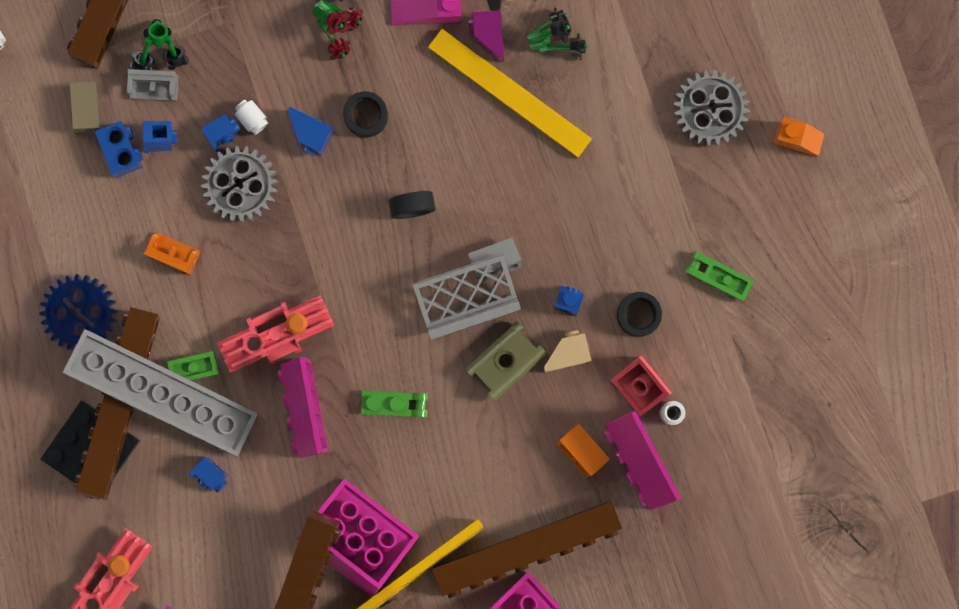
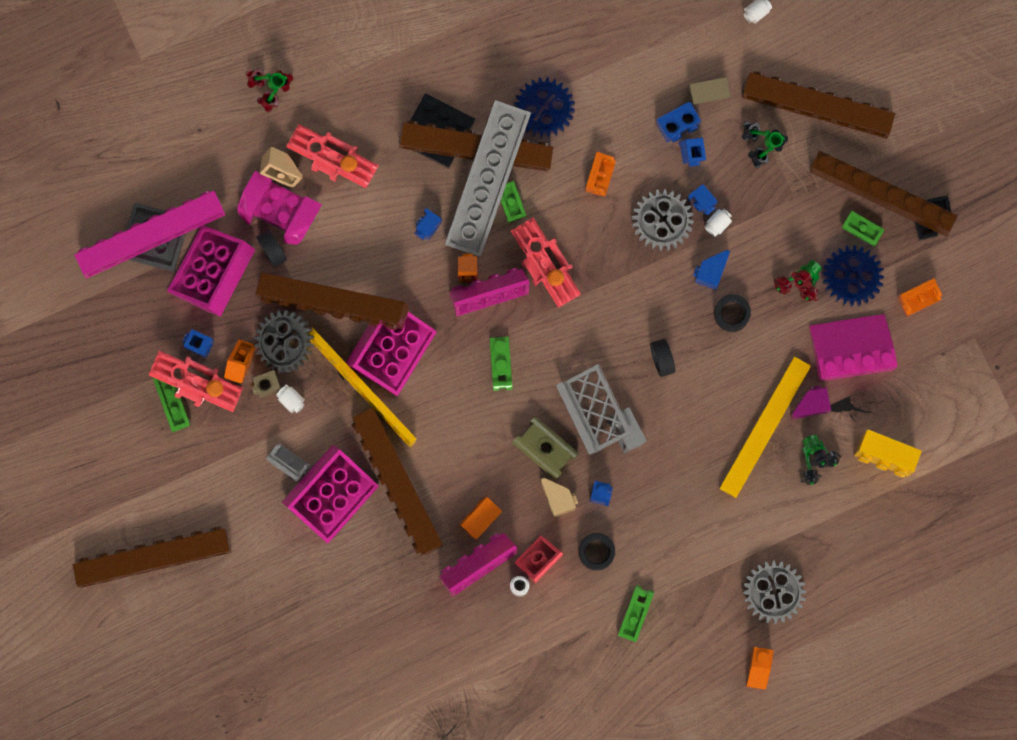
camera: 80 degrees right, 5 degrees down
light grey hinge [127,69,179,101] -> none
none -> orange slope [458,254,477,283]

